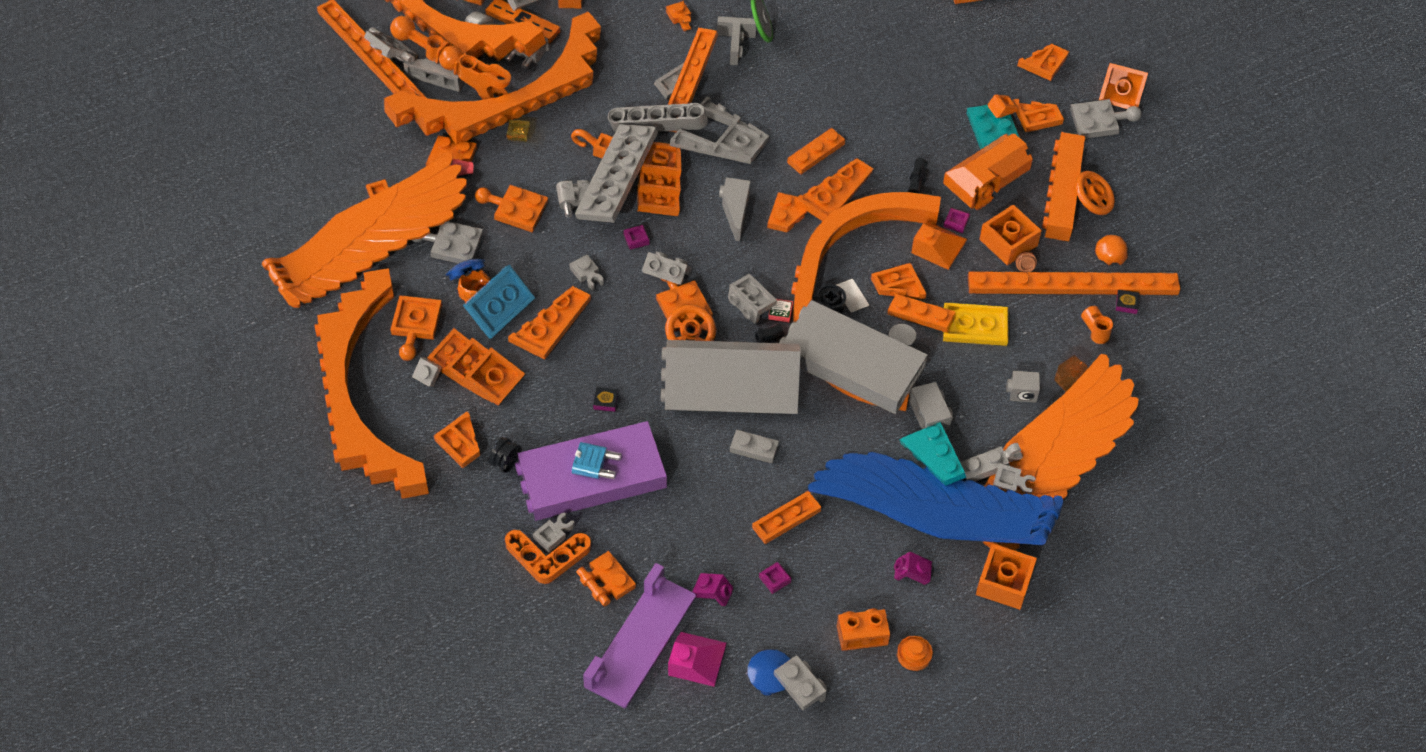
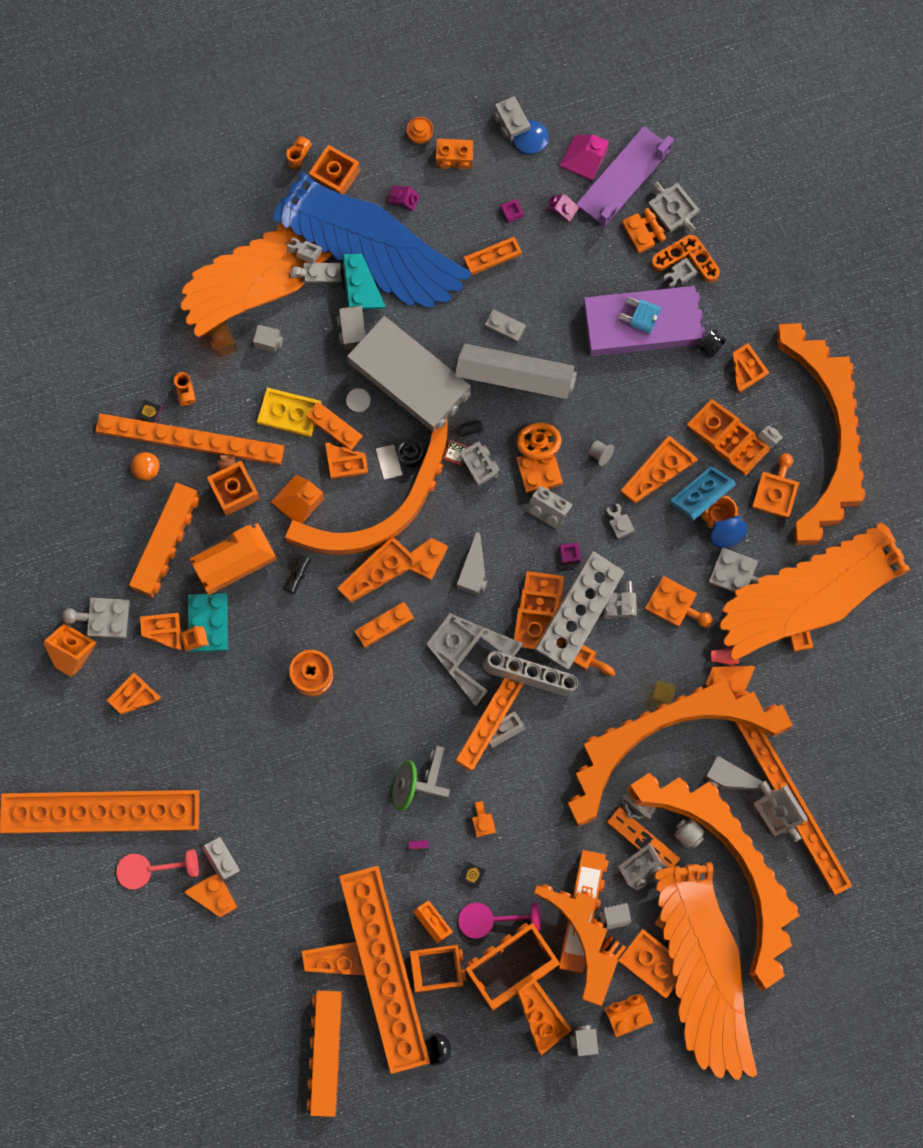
camera: 170 degrees left, 20 degrees up
orange piece [390,16,511,100] -> none
tile [593,387,618,412] -> none
magenta tile [943,208,970,233] -> none
orange plate [1075,171,1115,215] -> none
none -> orange piece [286,136,312,170]
none -> orange wheel [290,650,333,697]
none -> light grey piece [589,440,614,466]
none -> light grey plate [648,181,700,233]

